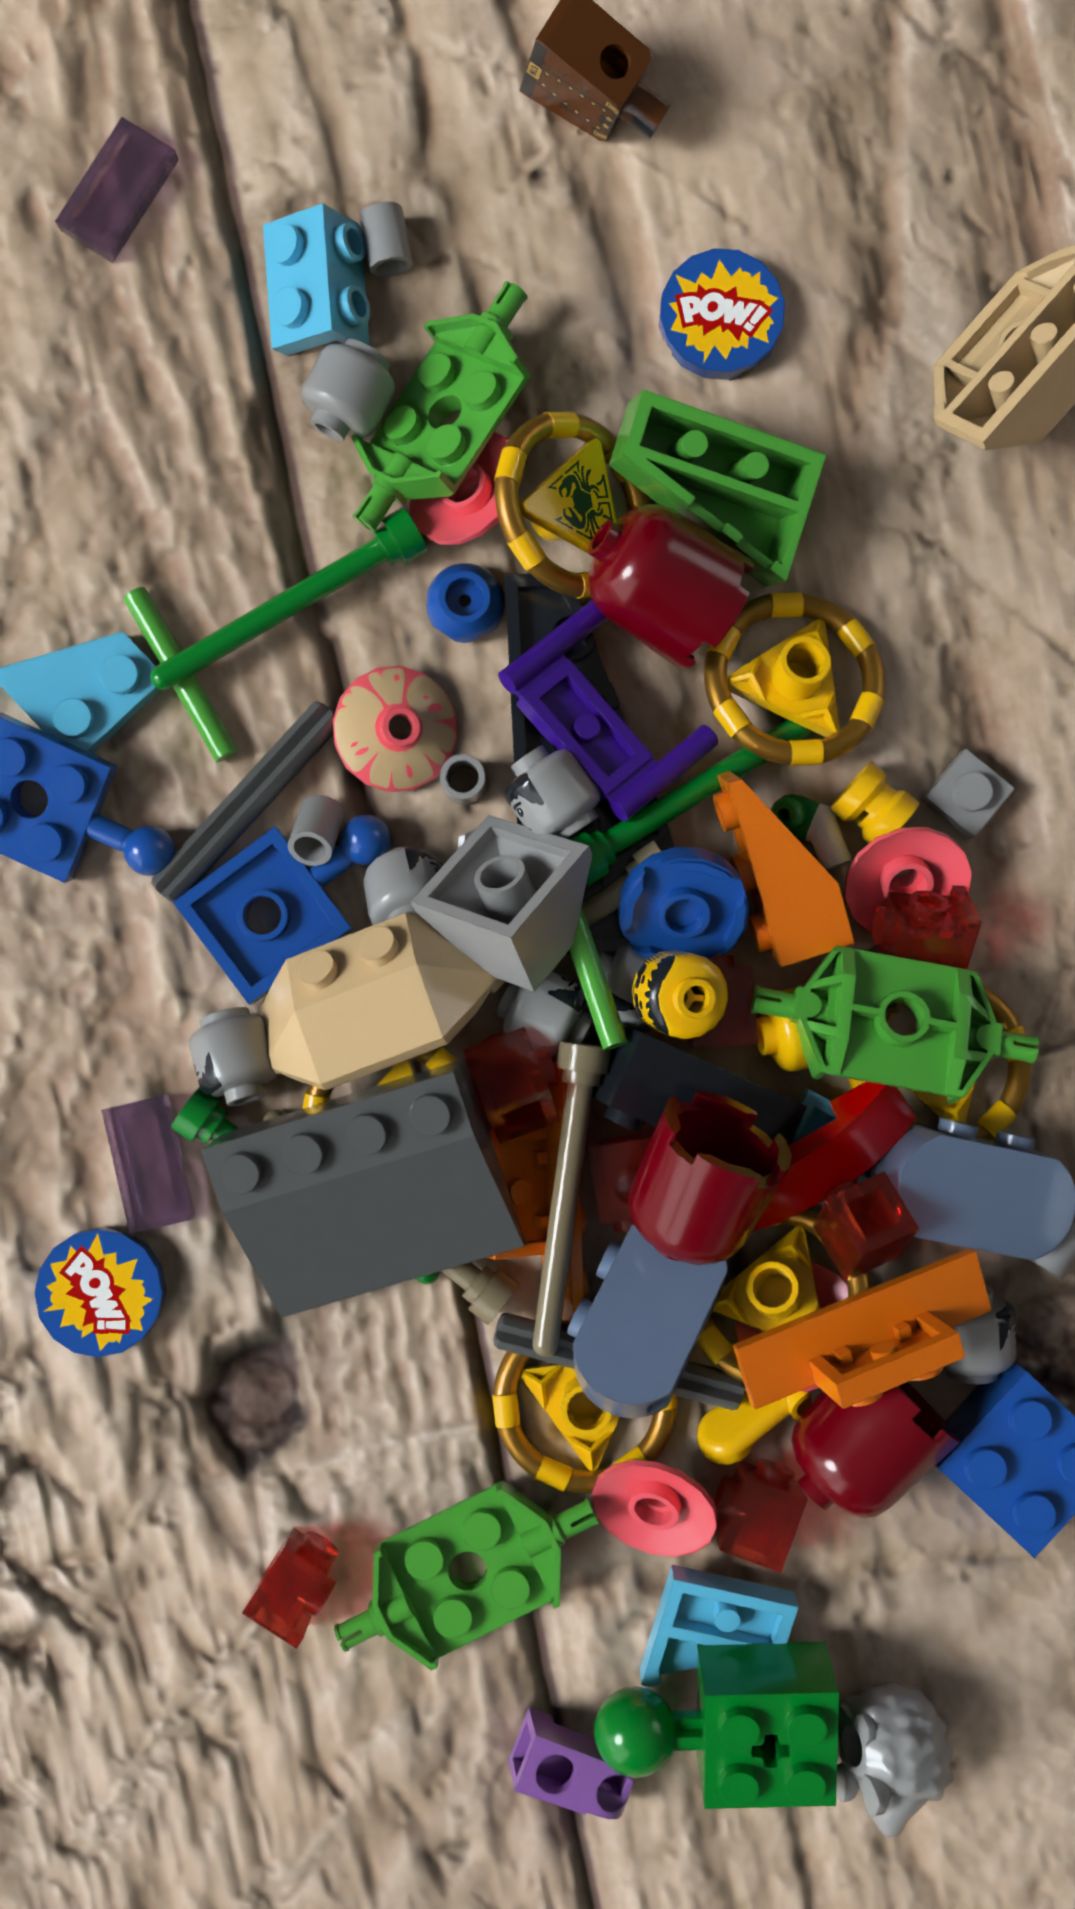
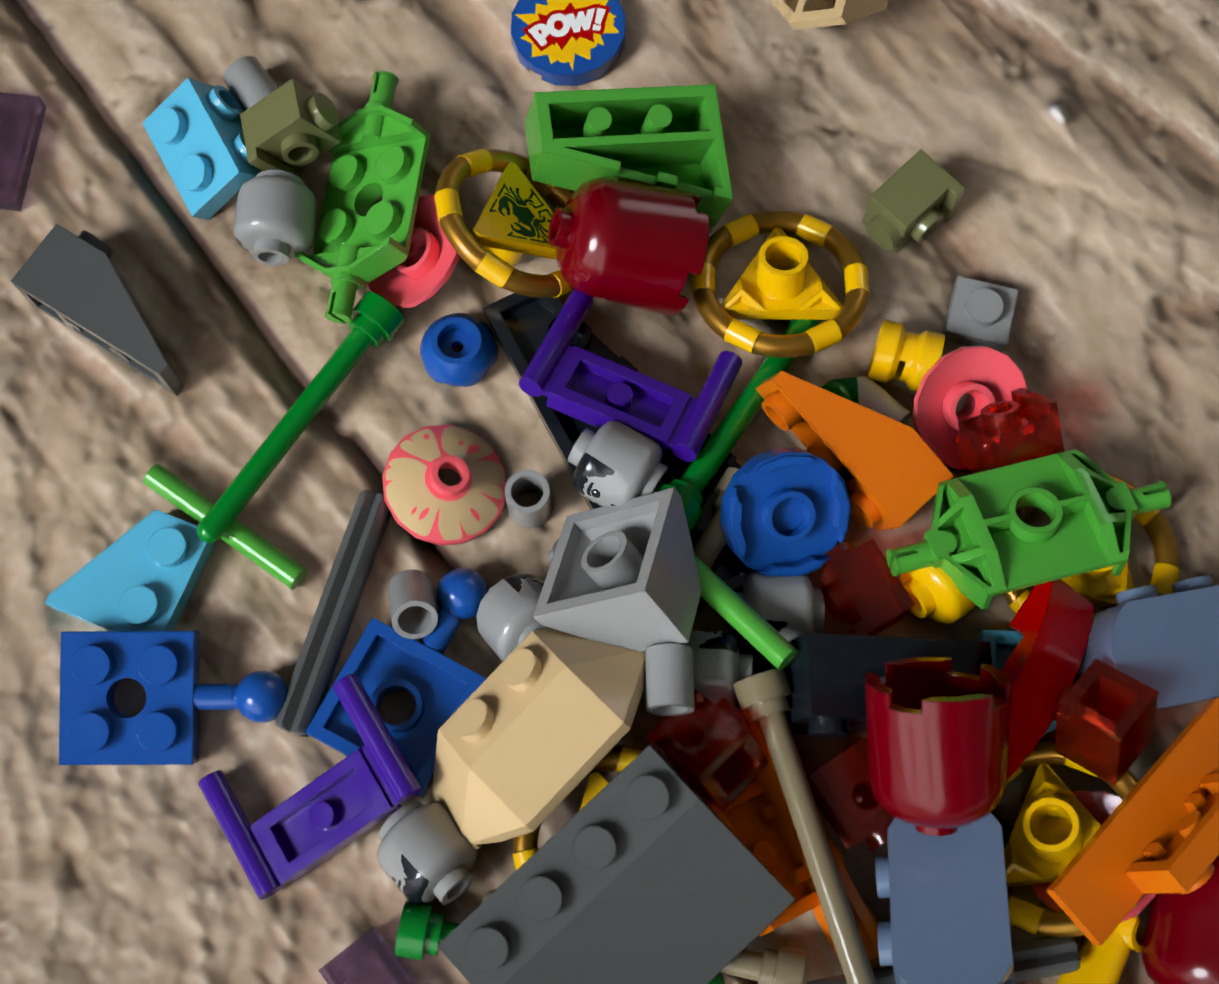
camera: 20 degrees left, 15 degrees down
yellow head [632,949,728,1039] -> none
none -> dark grey slope [11,223,184,396]
none -> dark purple plate [198,673,422,900]
none -> olive brick [240,78,341,176]
none -> light grey hinge [645,643,695,716]
none -> olive brick [862,149,966,254]

